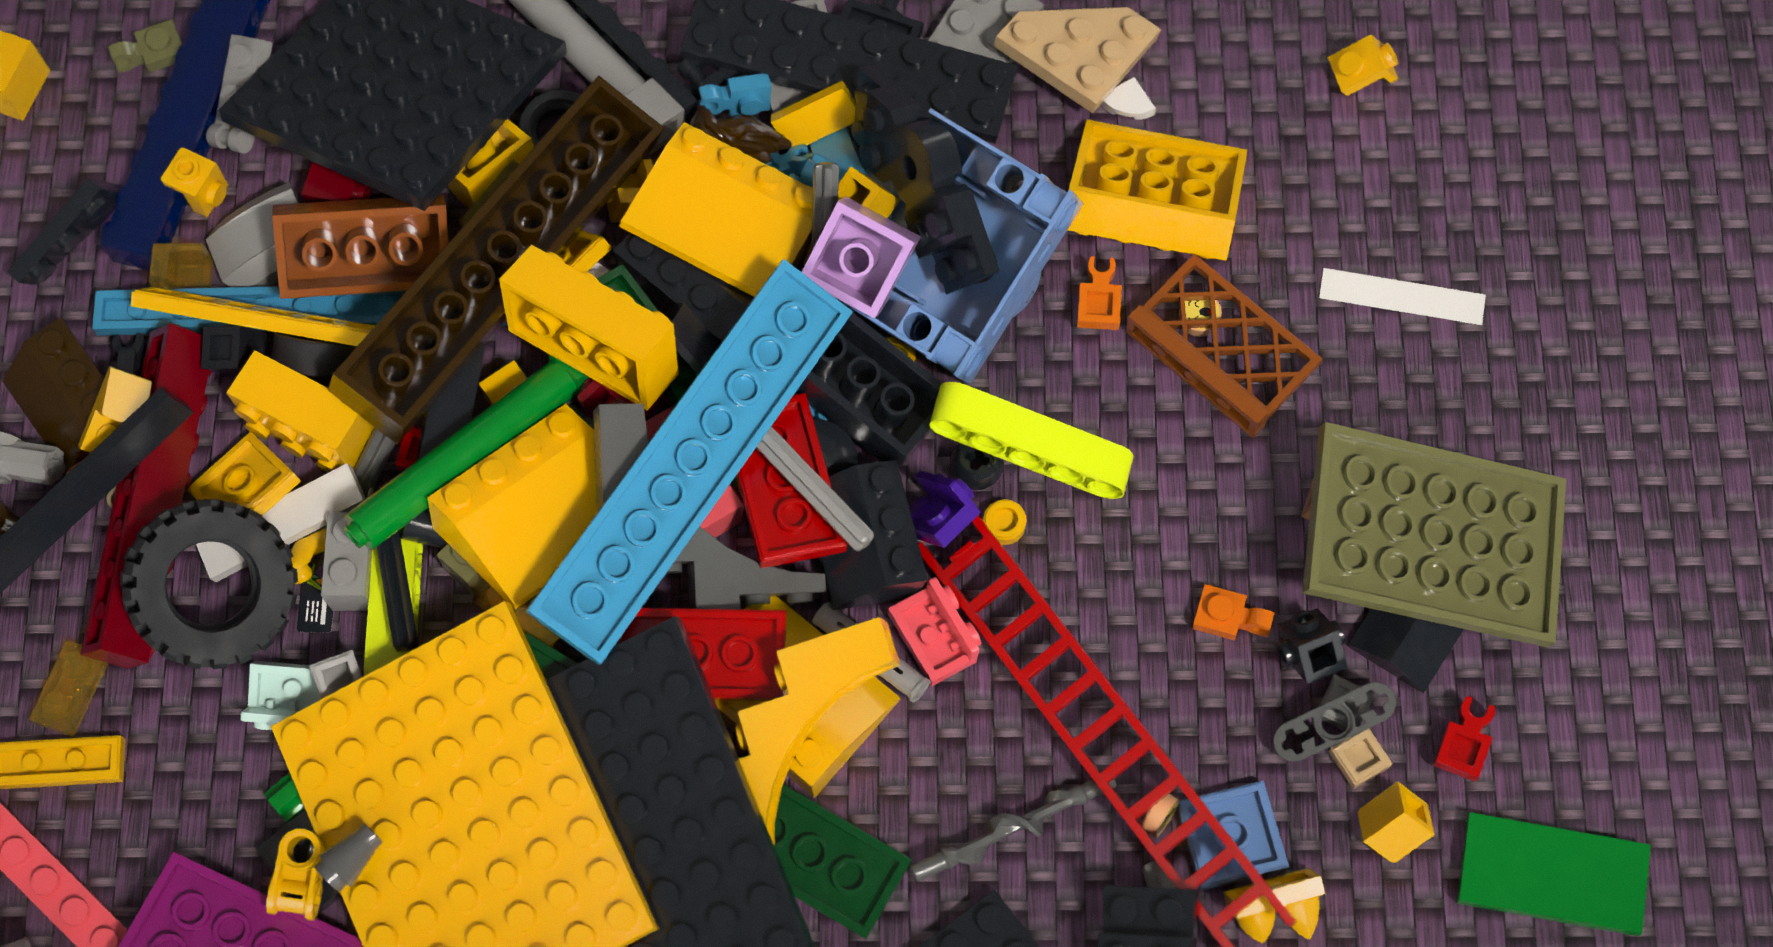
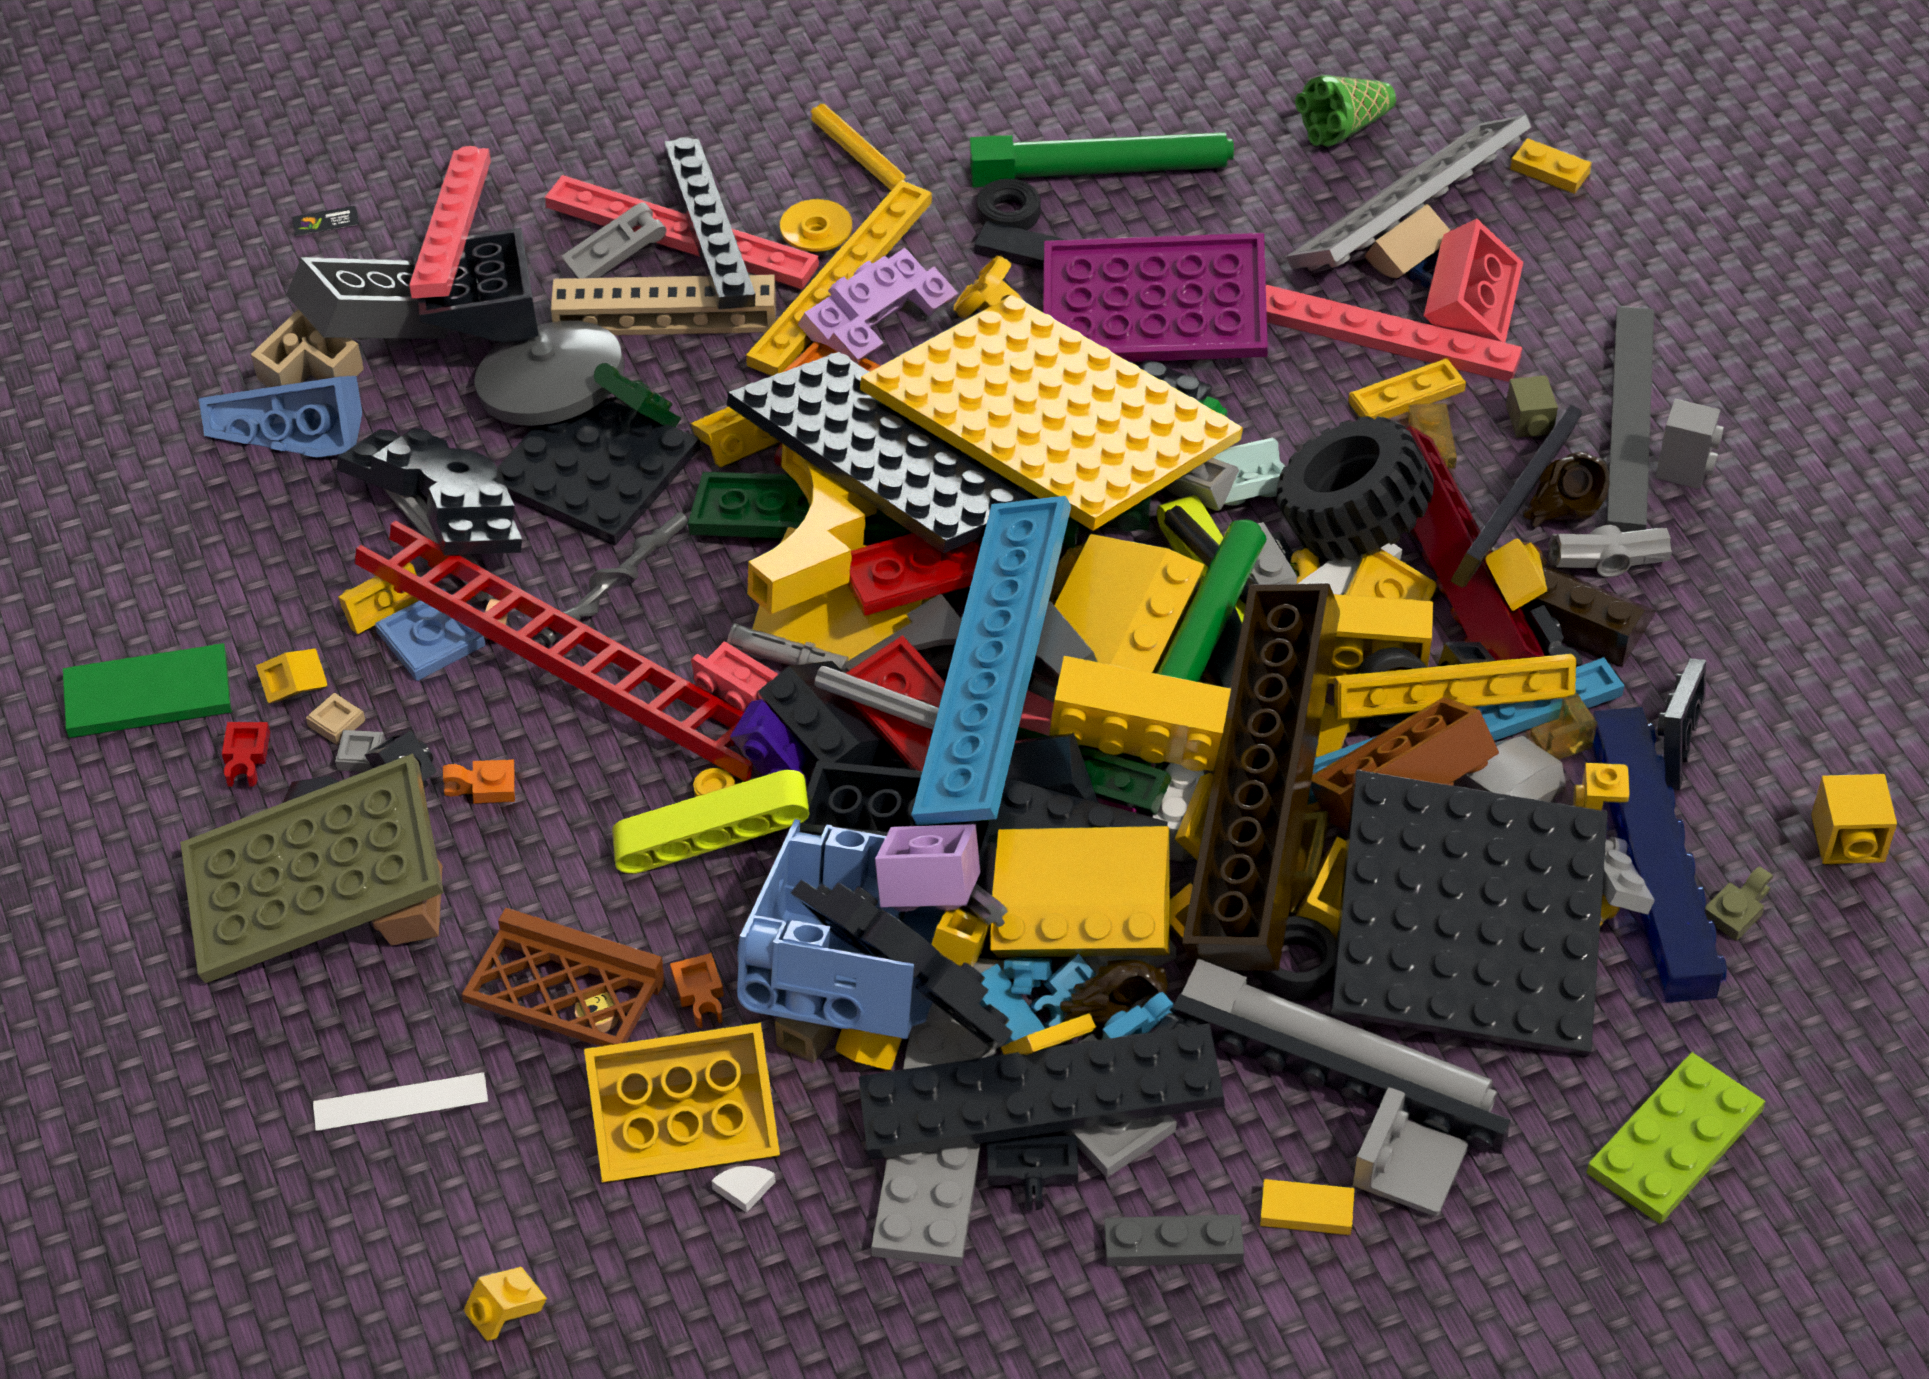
camera: 155 degrees right, 20 degrees down
yellow piece [266,829,325,921] -> none
dark grey cone [314,823,383,892] -> none
tan plate [993,7,1161,113] -> none
dark grey beam [1274,682,1396,762] -> none

